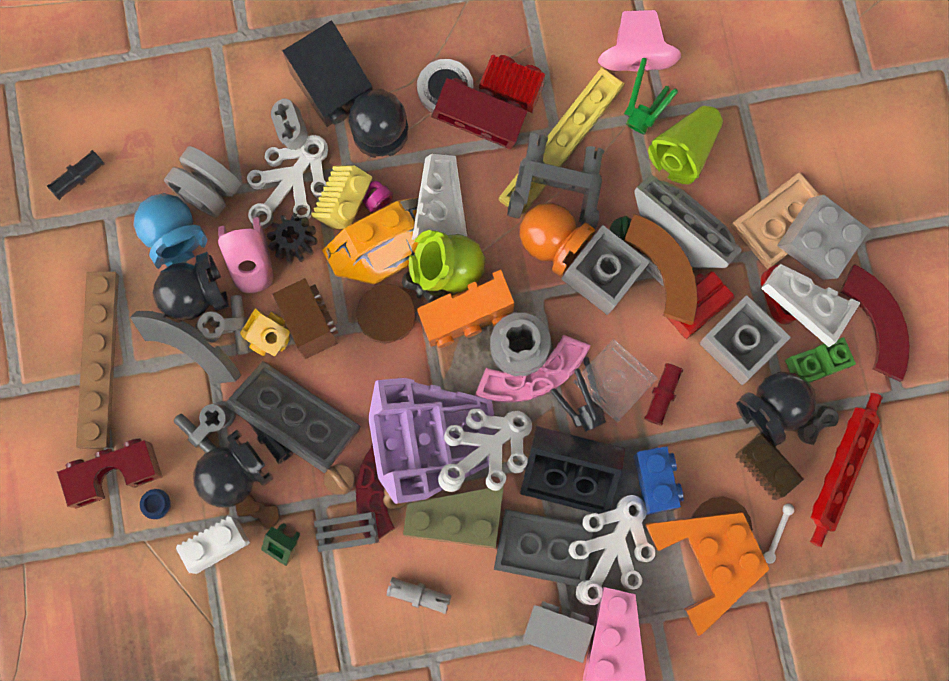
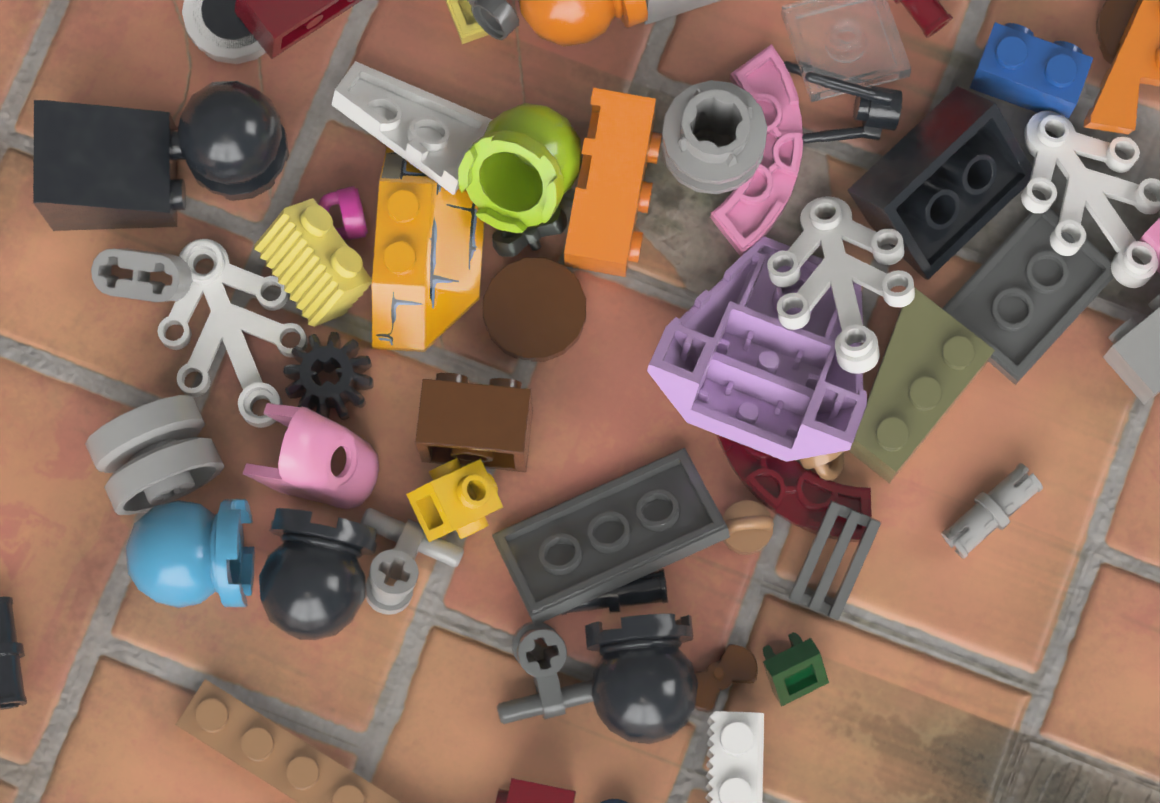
camera: 60 degrees left, 0 degrees up
tile [130,311,241,384] -> none

